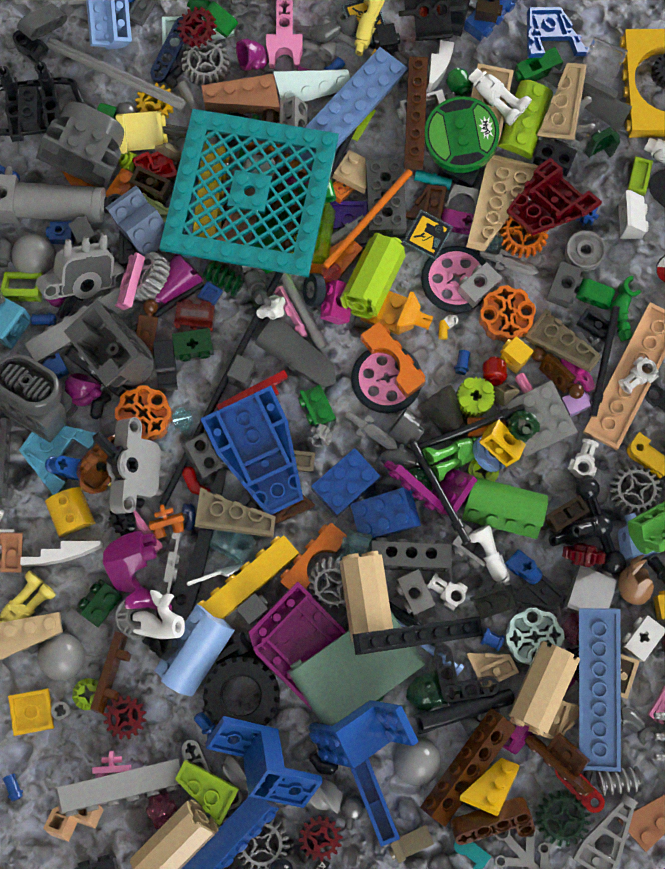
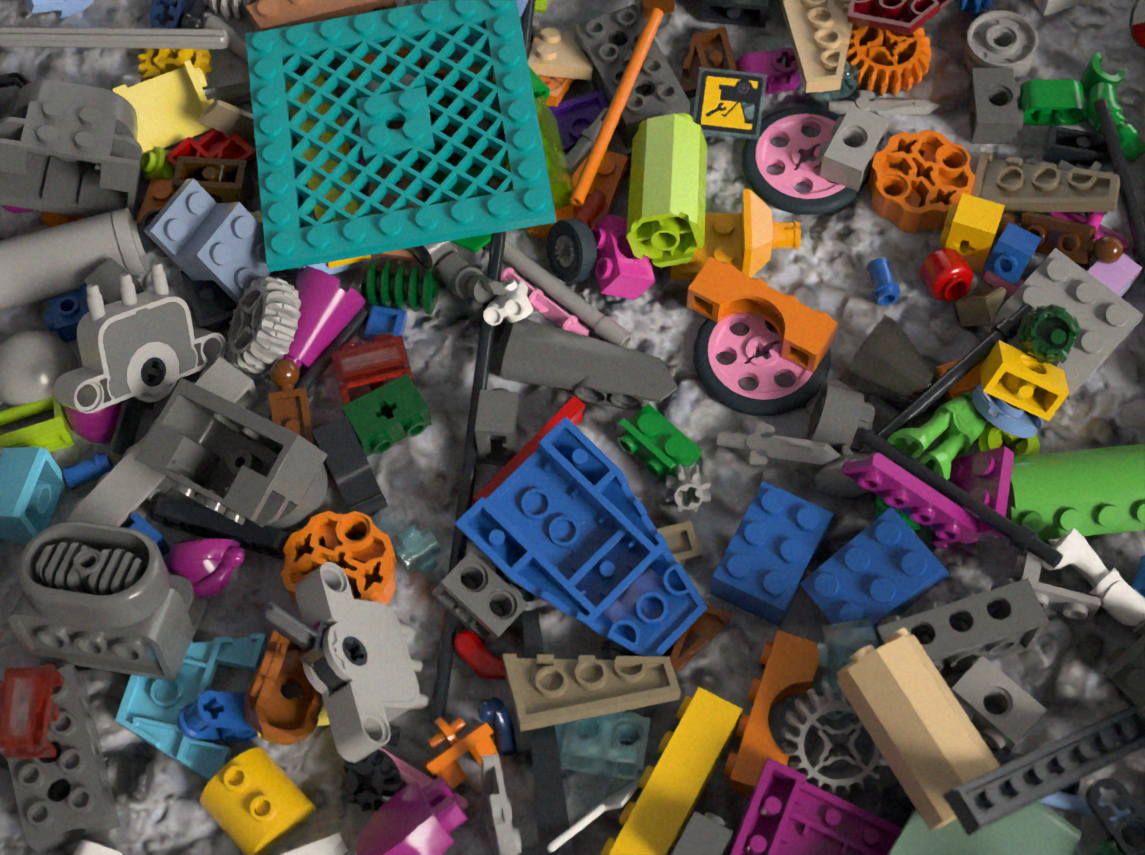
camera: 15 degrees left, 15 degrees down
black arm [90,393,111,420] -> none
bright pink piece [115,252,145,310] -> none
teal pin [414,170,452,191] -> none
white connector [427,573,468,611] -> none
arm [438,315,458,340] -> none
light grey helmet [444,184,479,213] -> none
lime brick [455,377,495,418] -> none
none -> blue brick [983,222,1042,285]

